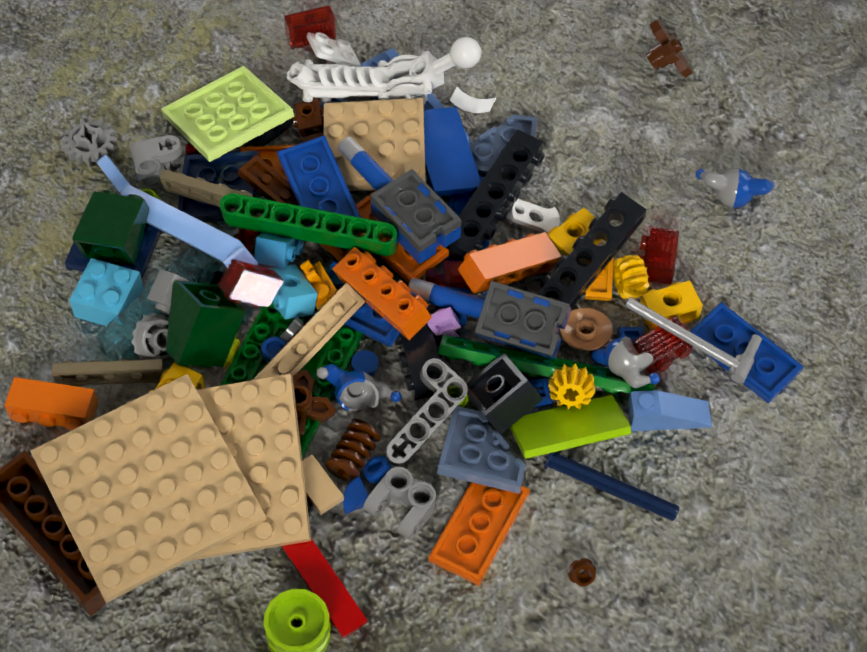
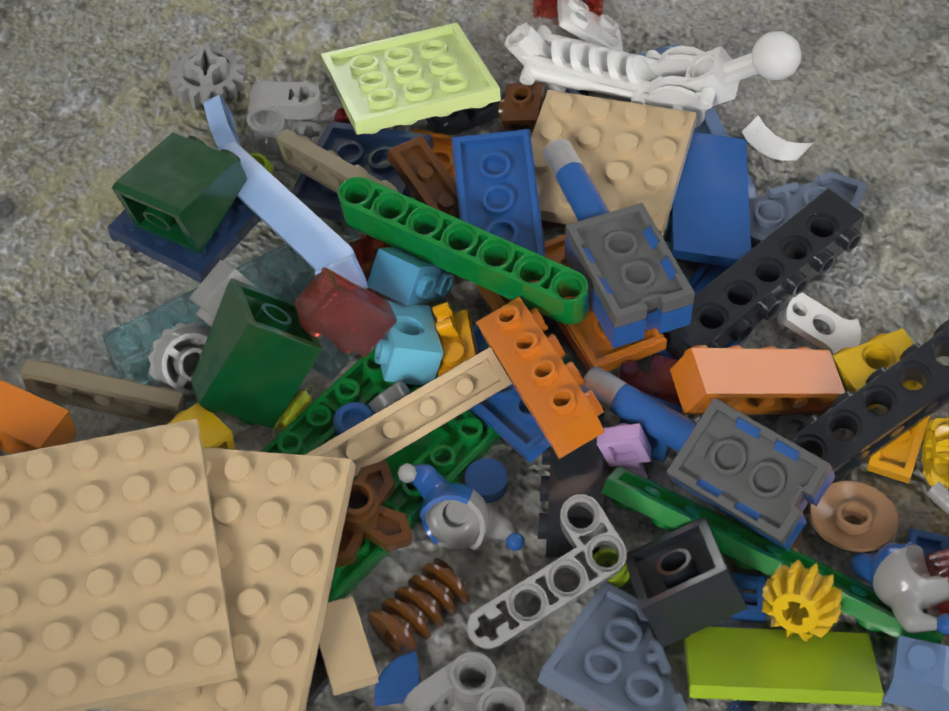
camera: 20 degrees right, 5 degrees down
medium azure brick [69,258,144,331] -> none
blue tile [363,456,392,483] -> none

